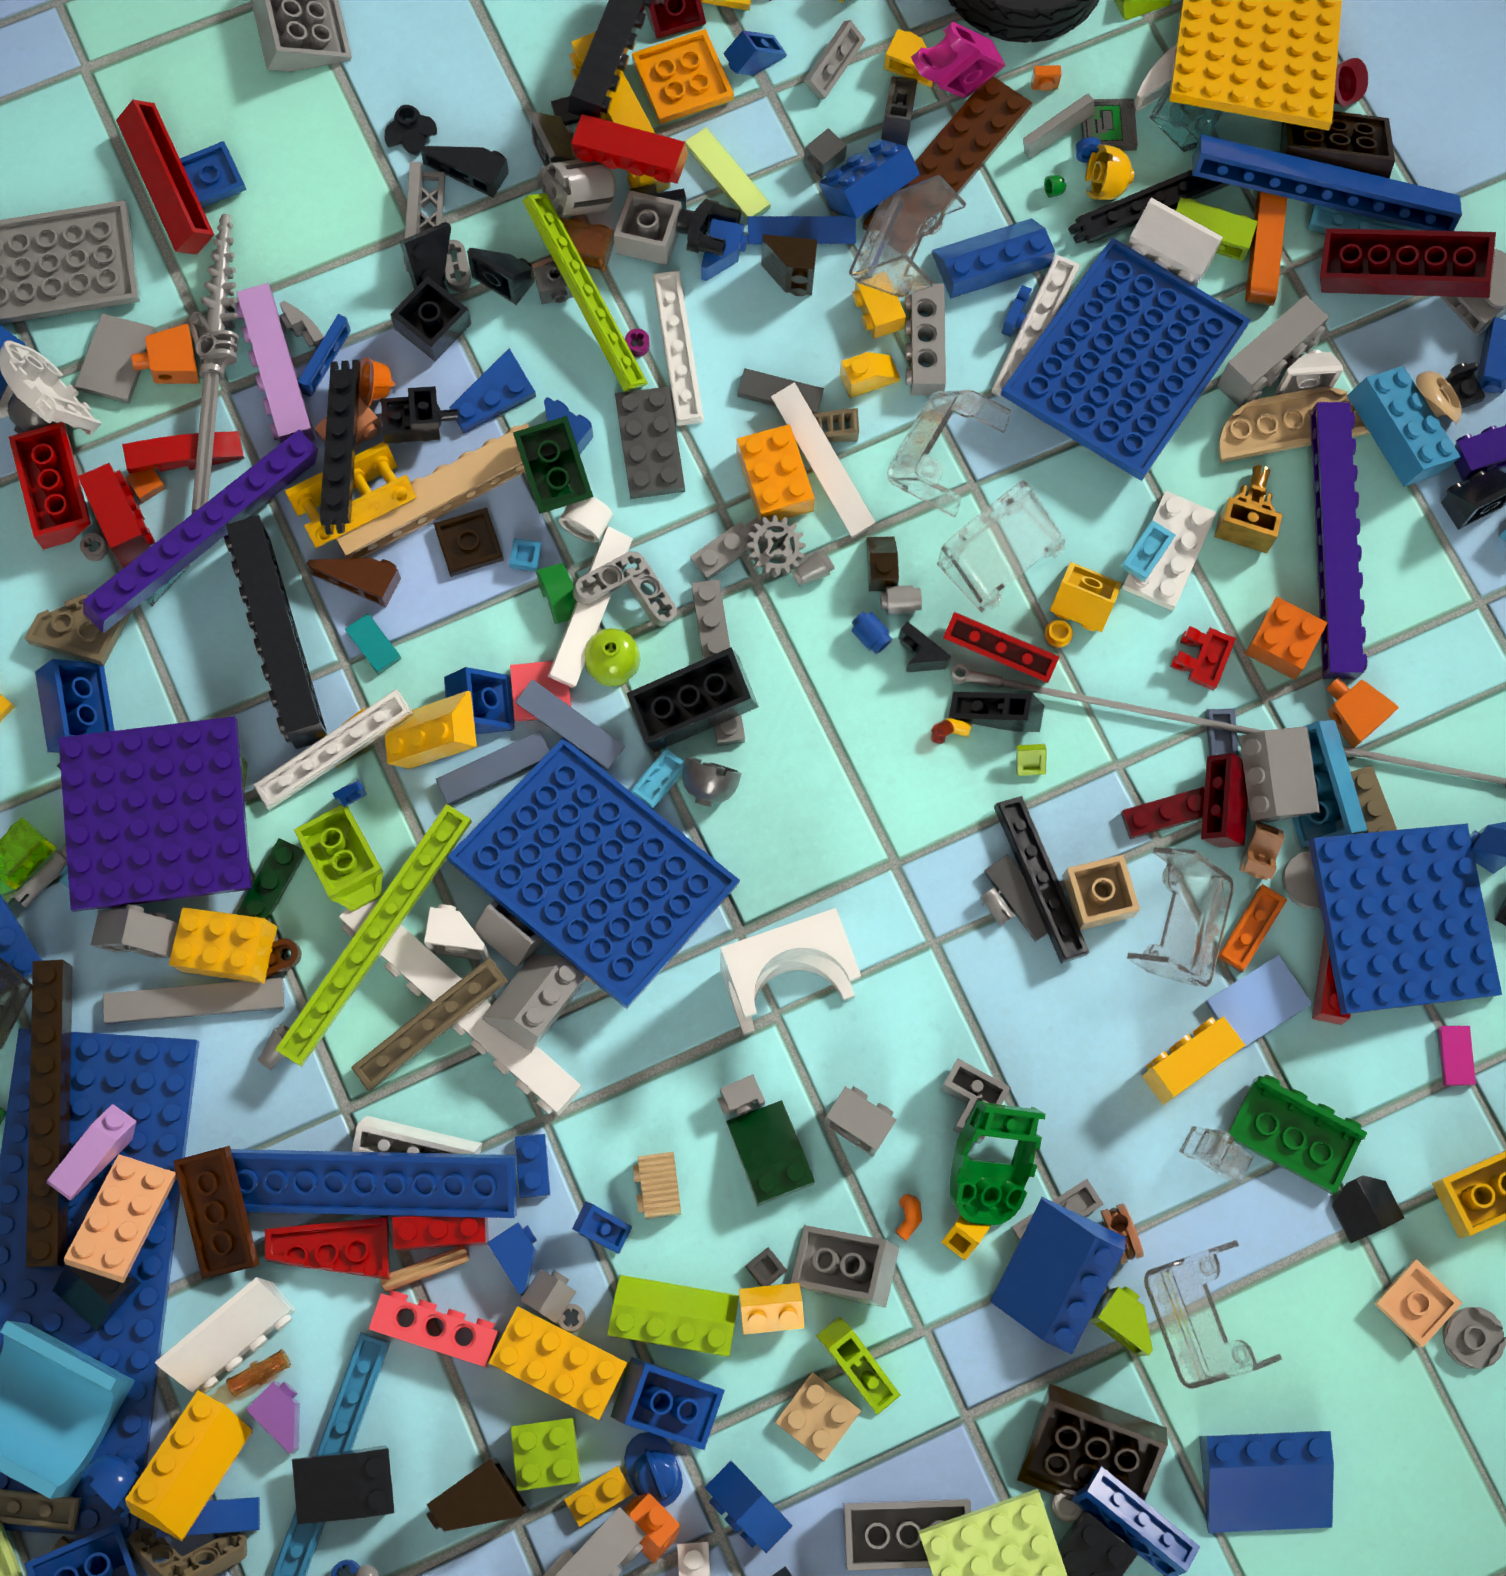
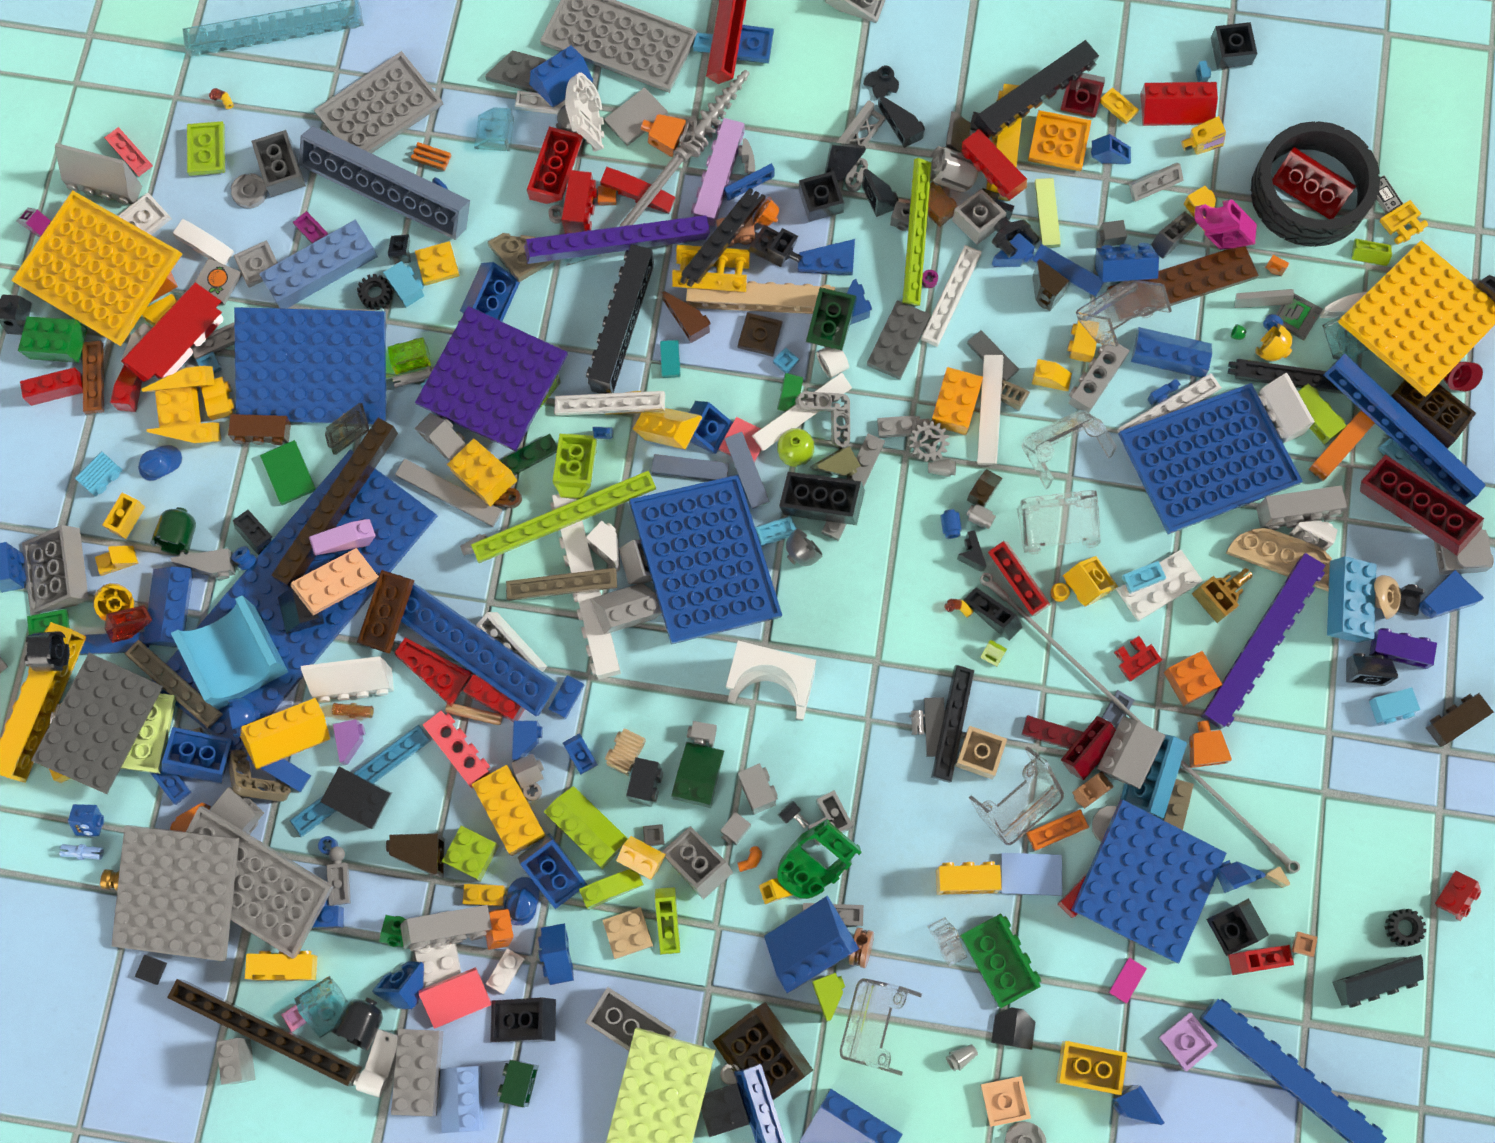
camera: 40 degrees right, 0 degrees up
none -> lime slope [579,869,644,910]
none -> black brick [626,757,664,807]
none -> dark azure plate [693,33,713,53]
none -> light grey brick [720,812,751,845]
none -> black piece [778,801,809,828]
none -> olive slope [810,446,861,477]
none -> light grey cone [946,1044,978,1071]

